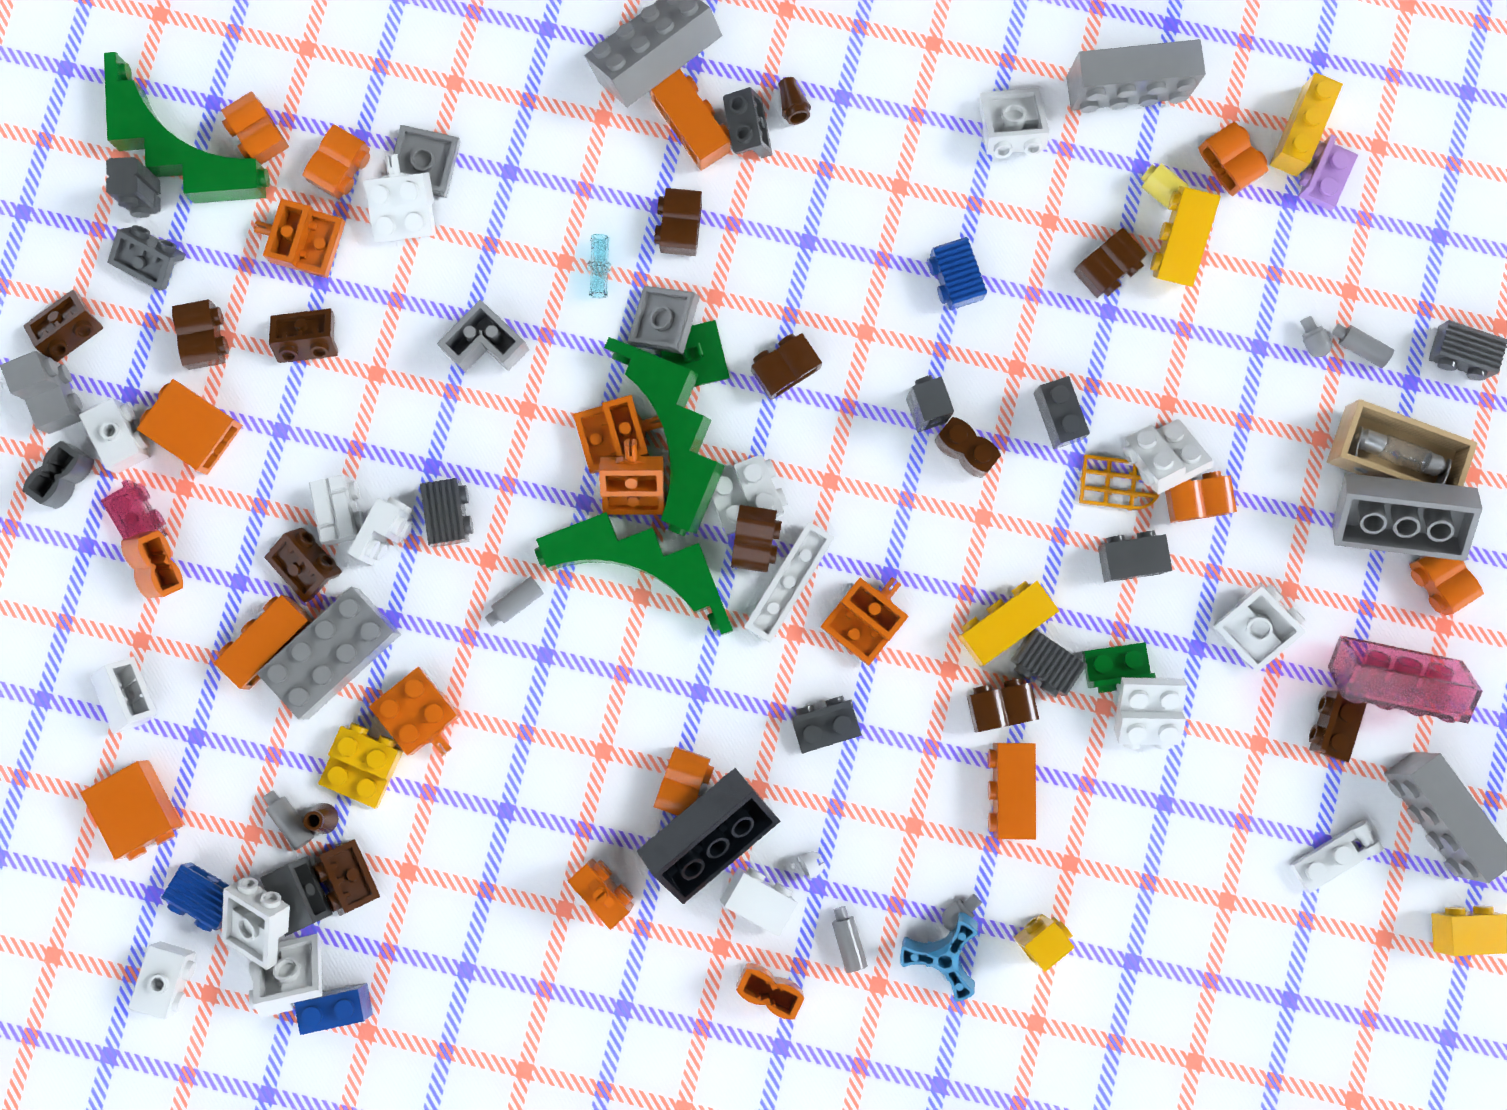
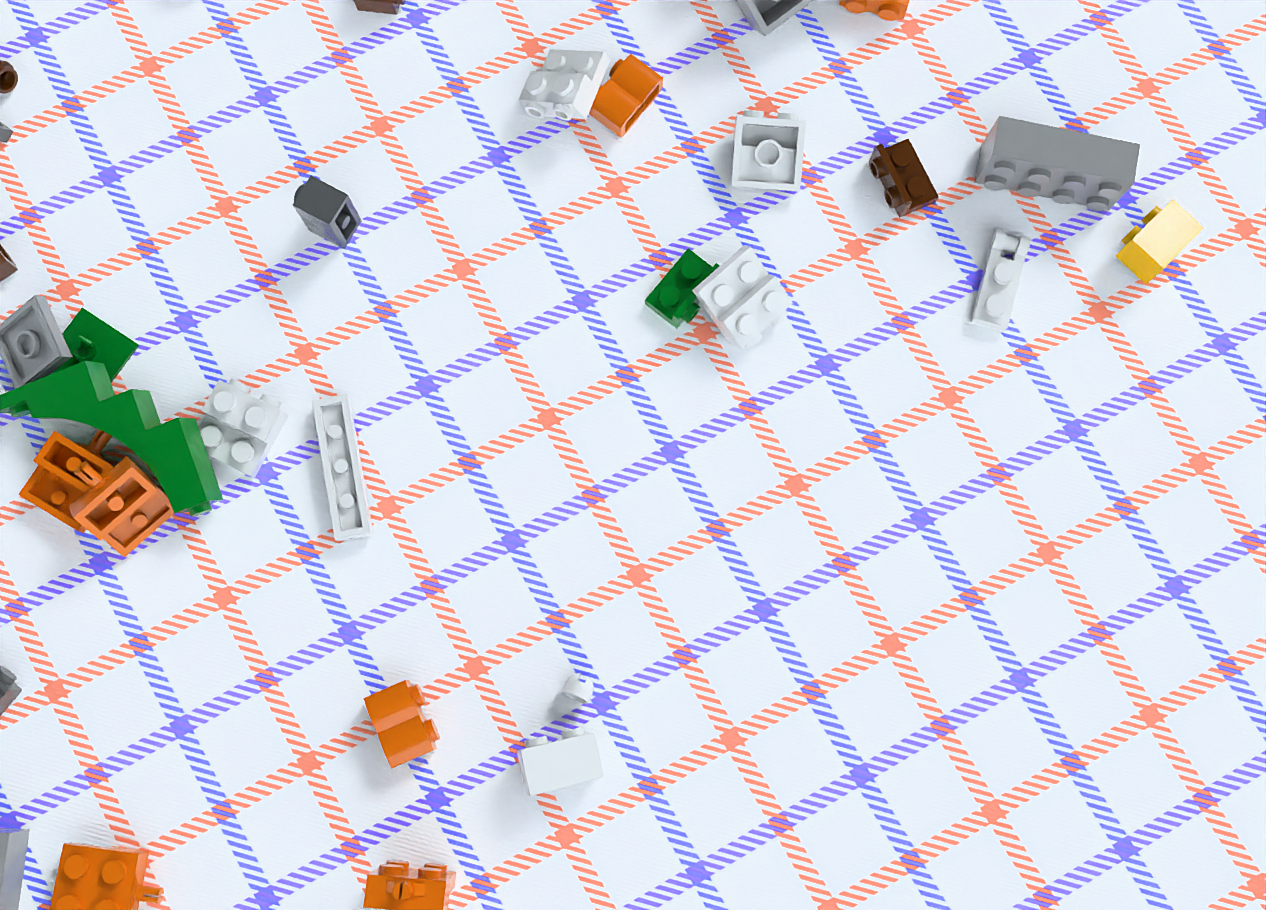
camera: 40 degrees left, 5 degrees down
light grey cylinder [485,576,544,627] -> none
green arch [534,512,733,636] -> none
black brick [636,768,781,904] -> none
reddish brown brick [731,505,782,573] -> none
orange brick [736,963,805,1020] -> none
reddish brown brick [750,333,823,401] -> none
dark grey bracket [791,695,862,754] -> none
orange plate [820,577,909,666] -> none
light grey cylinder [832,906,868,973] -> none
dark azure piece [900,912,978,1002] -> none
blue brick [927,237,987,311] -> none
reddish brown brick [934,417,1001,478] -> none
light grey cylinder [942,894,982,931] -> none
yellow brick [958,581,1059,667] -> none
reddish brown brick [966,678,1040,733] -> none
orange brick [987,743,1036,840] -> none
dark grey brick [1010,629,1087,698] -> none
yellow brick [1013,914,1075,972] -> none
dark grey brick [1033,376,1090,450] -> none
light orange window [1079,454,1160,511] -> none
dark grey brick [1098,530,1173,583] -> none
clear pink brick [1328,635,1483,724] -> none

